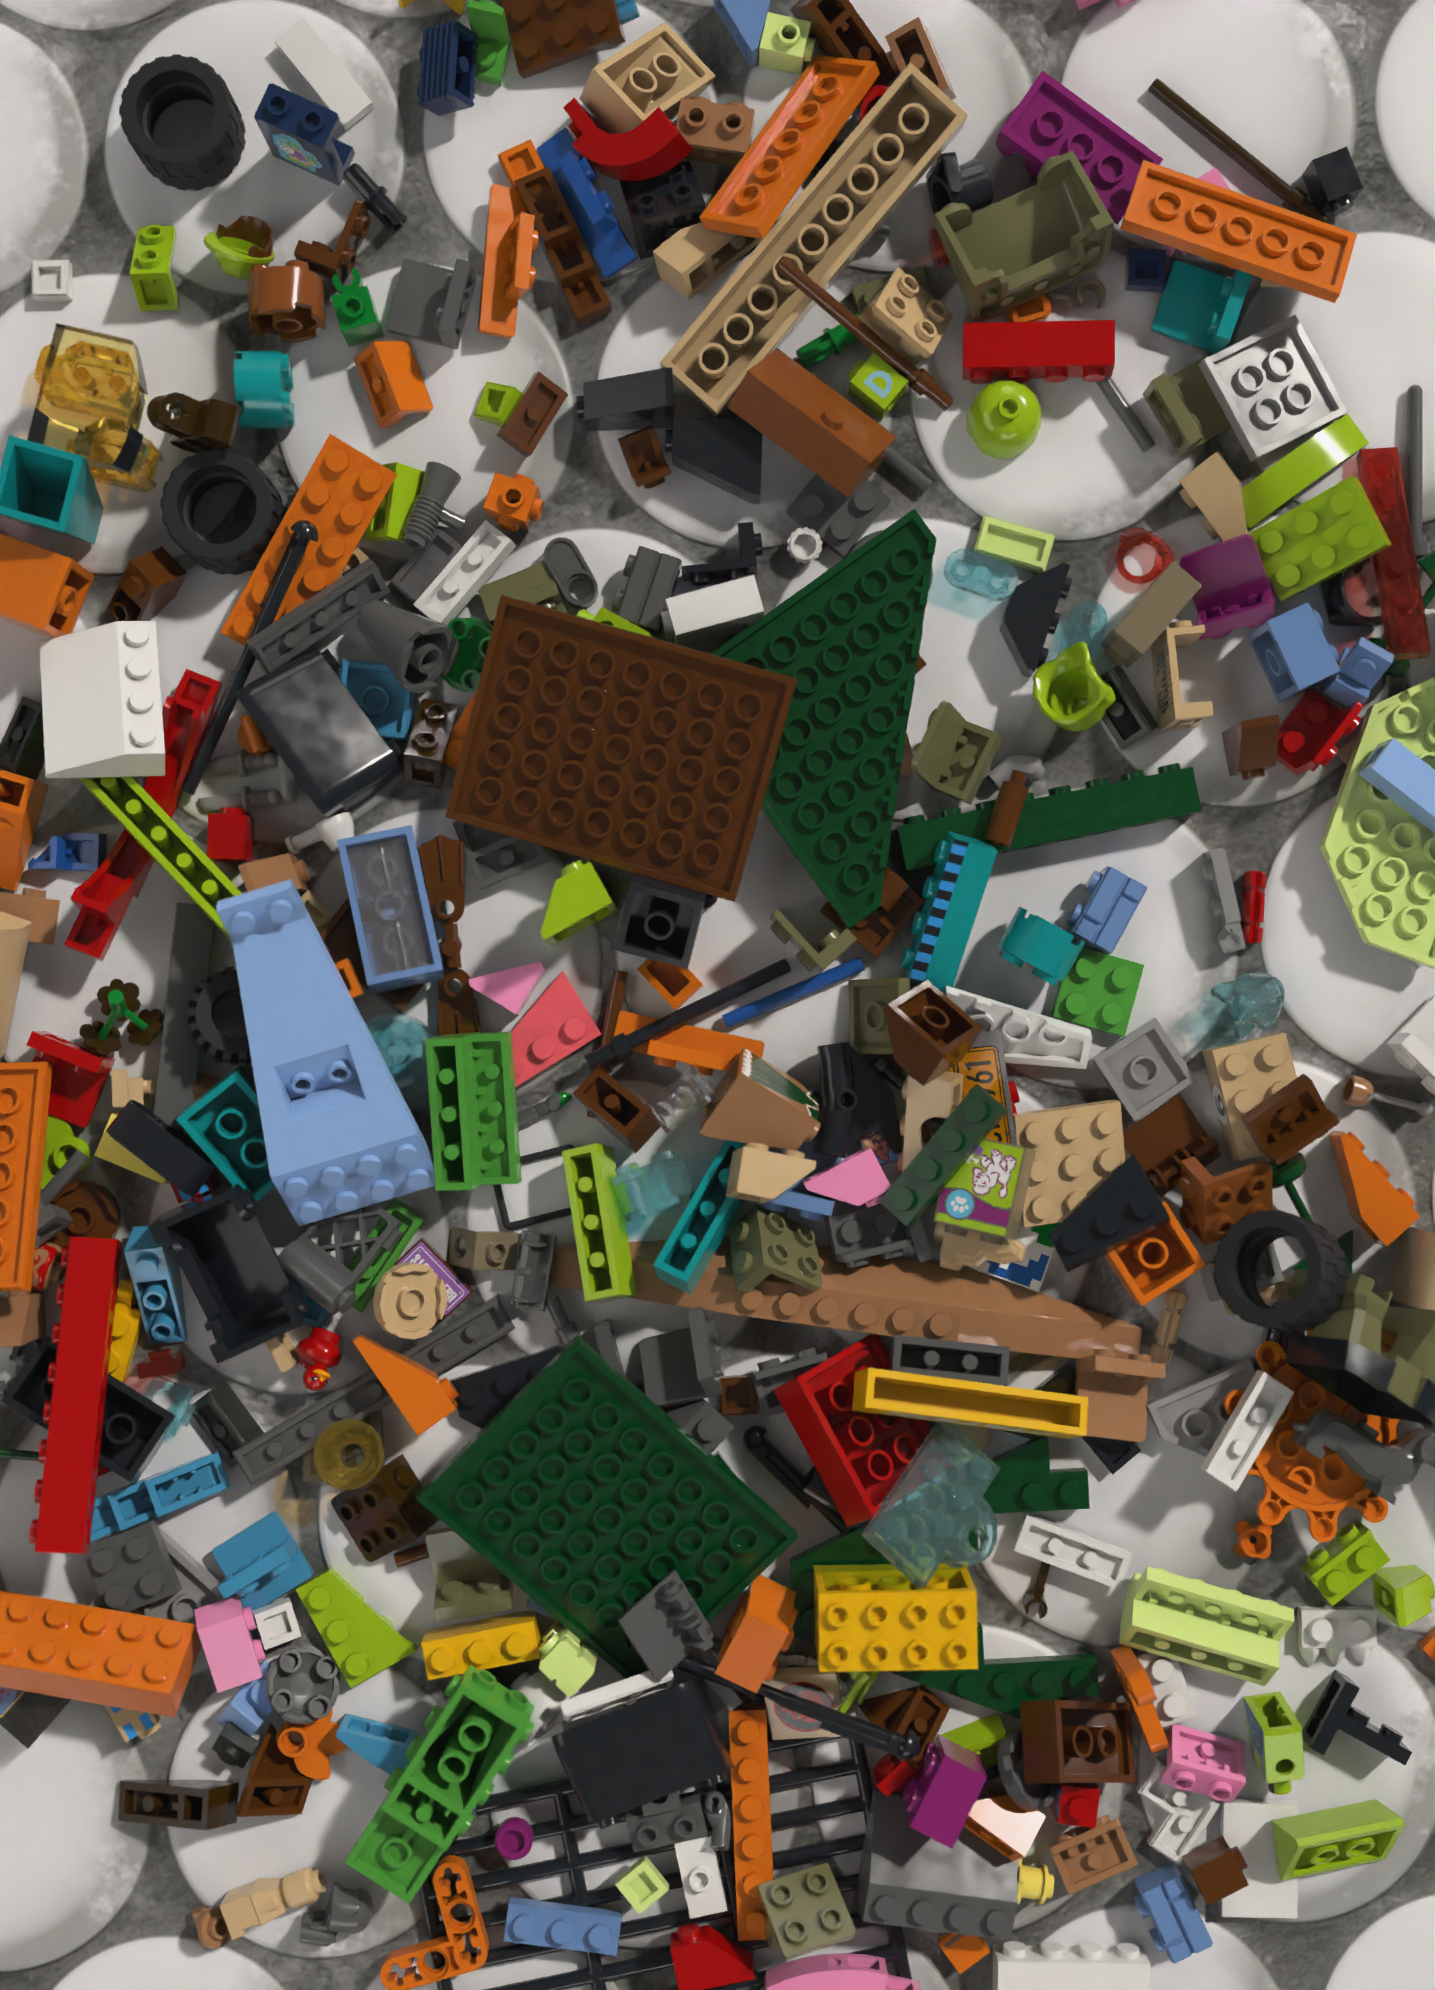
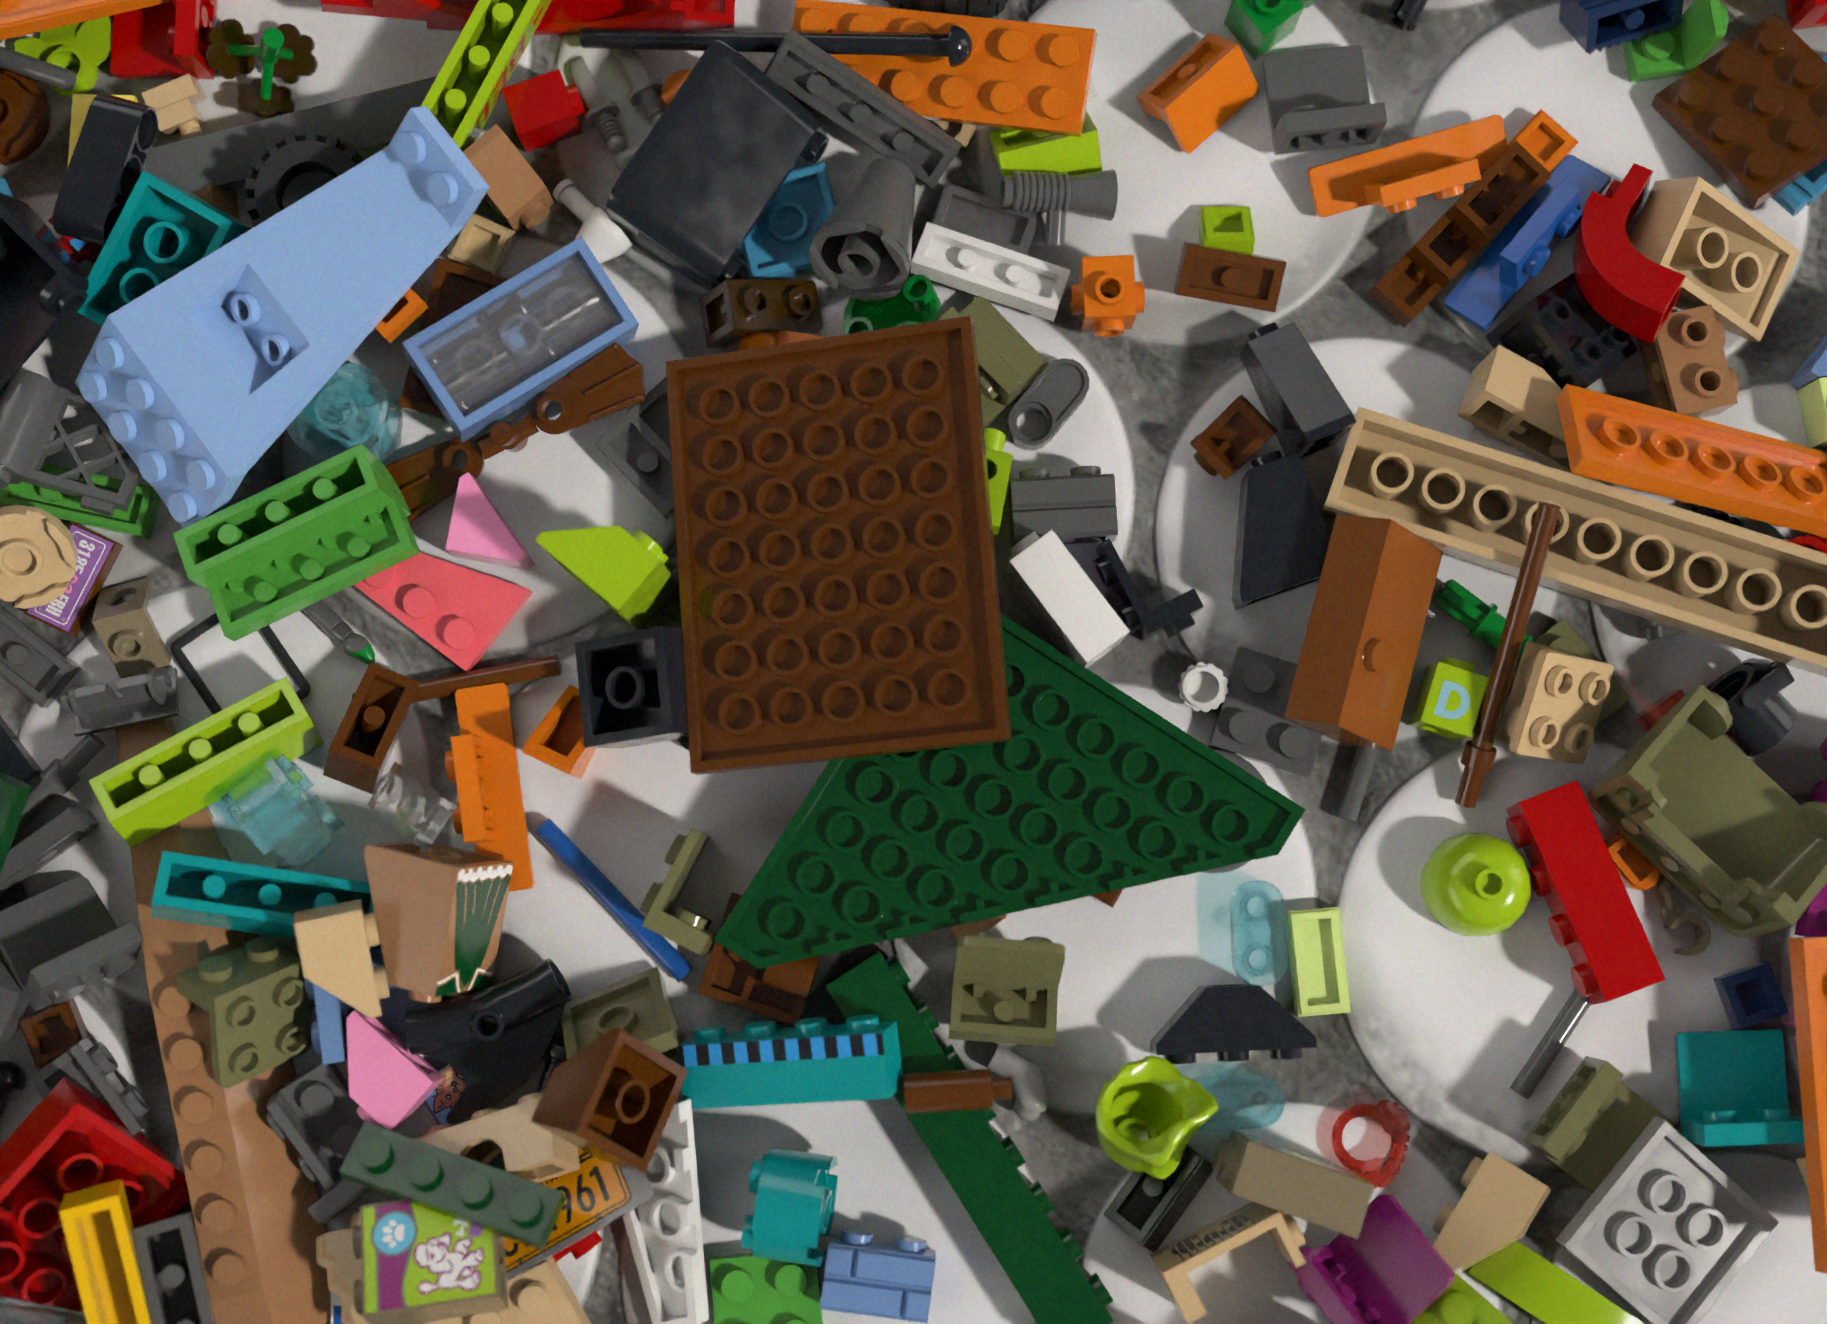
camera: 70 degrees right, 5 degrees down
black bar [584,958,791,1069] -> none

